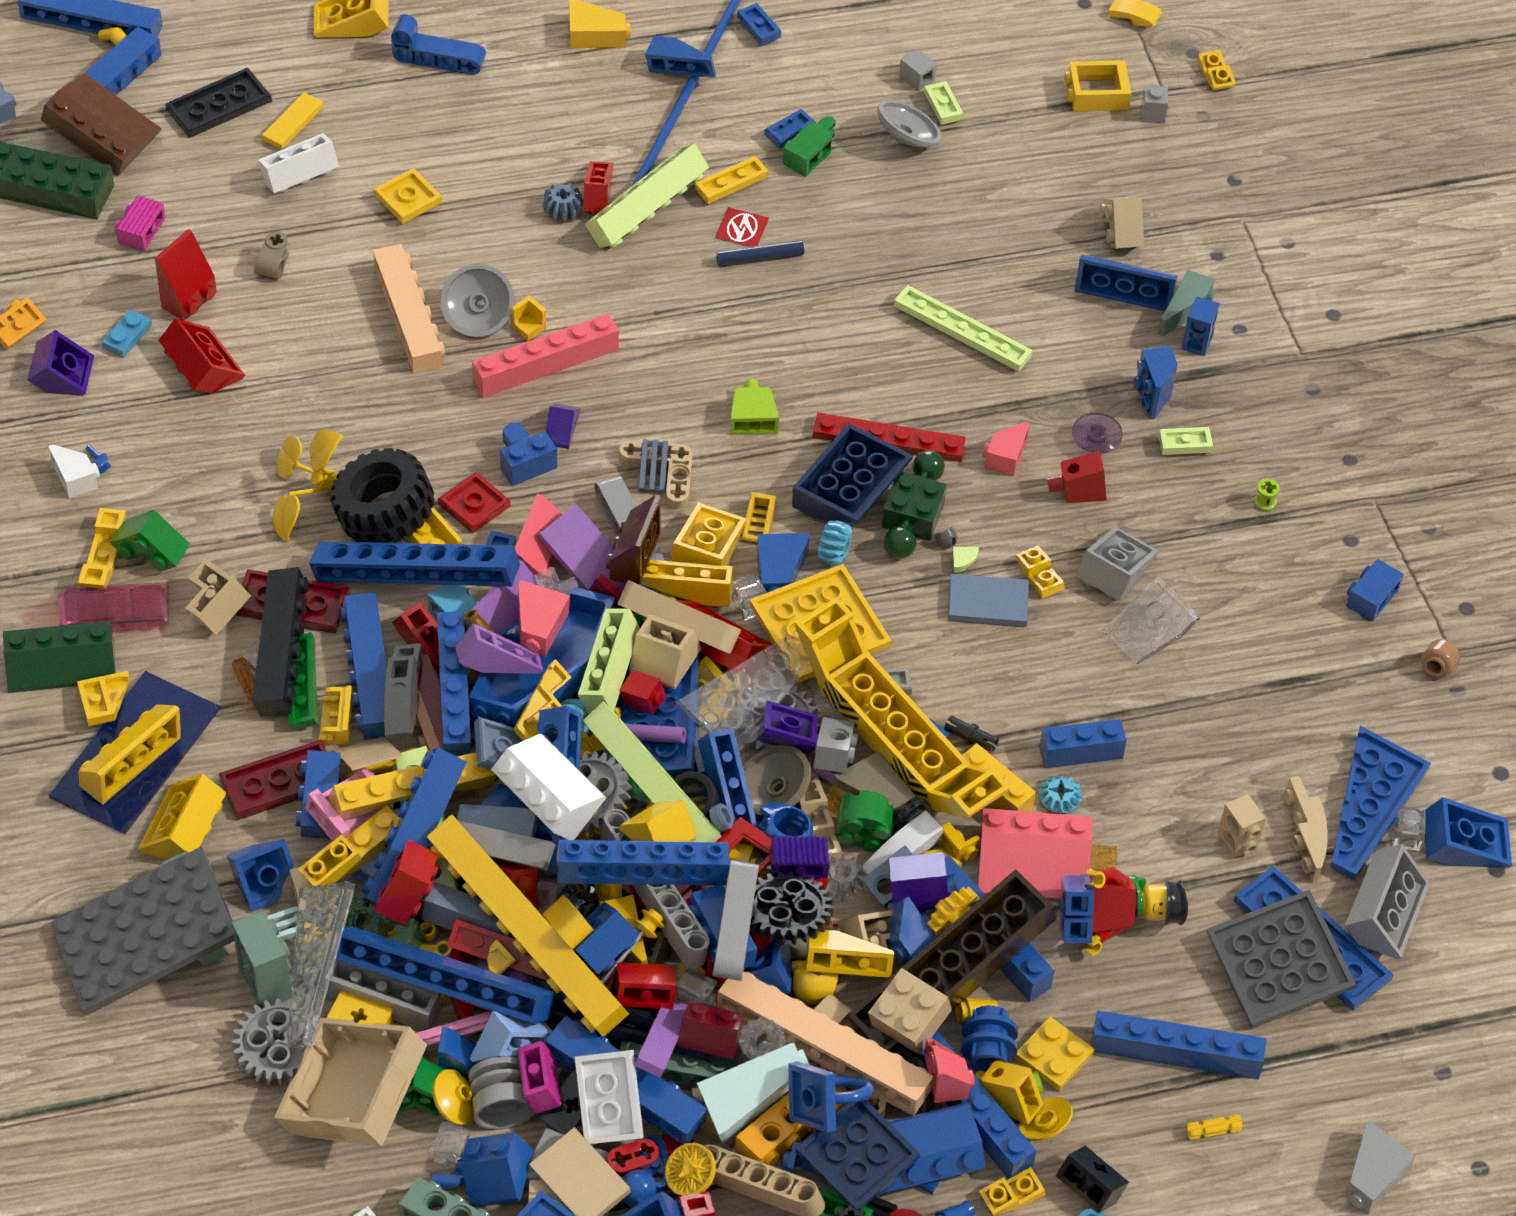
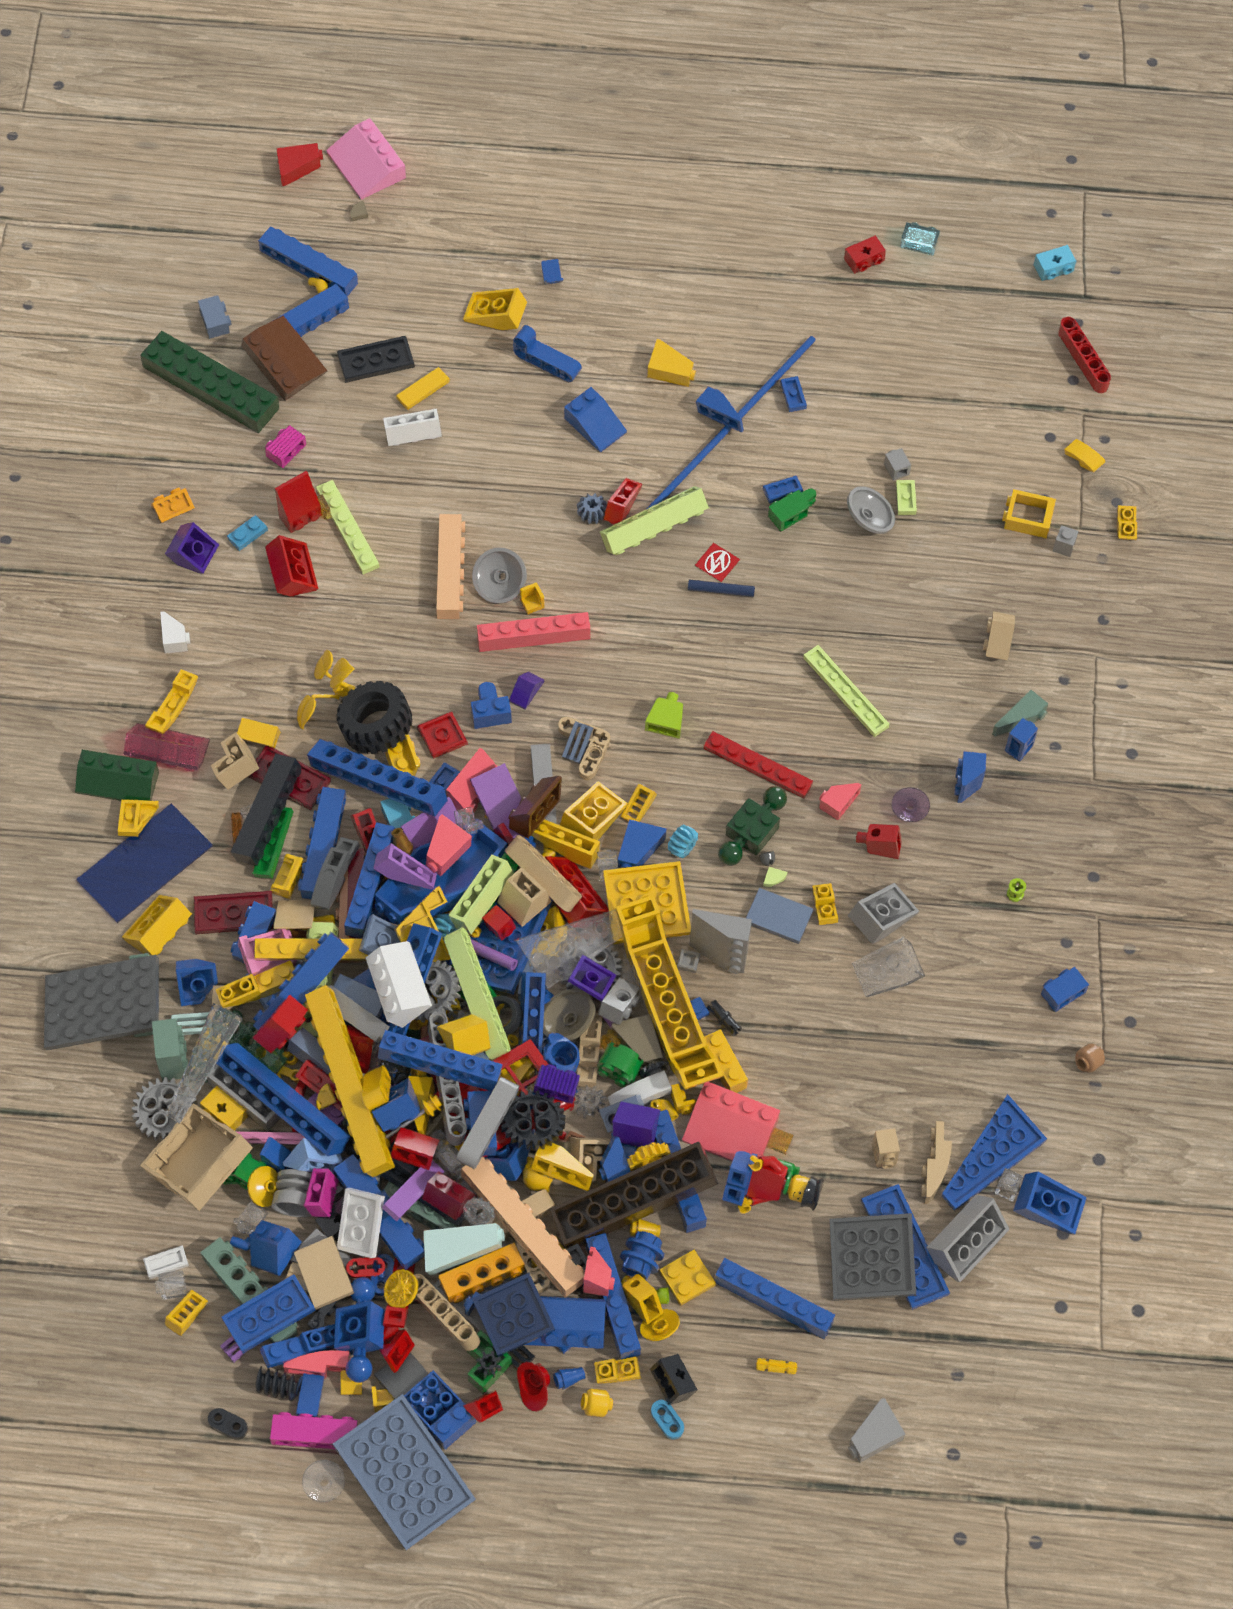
camera: 20 degrees right, 10 degrees up
yellow slope [78,705,181,805] -> none
blue hand [86,445,111,474] -> none
green brick [110,510,190,572] -> none
dark tan piece [254,231,289,279] -> none
yellow plate [374,168,442,224] -> none
yellow plate [695,156,768,204] -> none
sand blue tile [709,803,733,832] -> none
blue tile [788,1061,874,1133] -> none
dark blue slope [792,423,913,524] -> none
tan brick [868,968,952,1055] -> none
blue brick [1039,719,1127,768] -> none
medium azure gear [1039,774,1082,813] -> none
blue slope [1074,255,1178,311] -> none
yellowish green plate [1158,427,1213,455] -> none
none -> yellow hinge [237,718,281,748]
none -> yellowish green plate [316,480,380,574]
none -> clear yellow tile [317,494,331,520]
none -> blue slope [564,387,627,453]
none -> light grey slope [689,909,752,974]

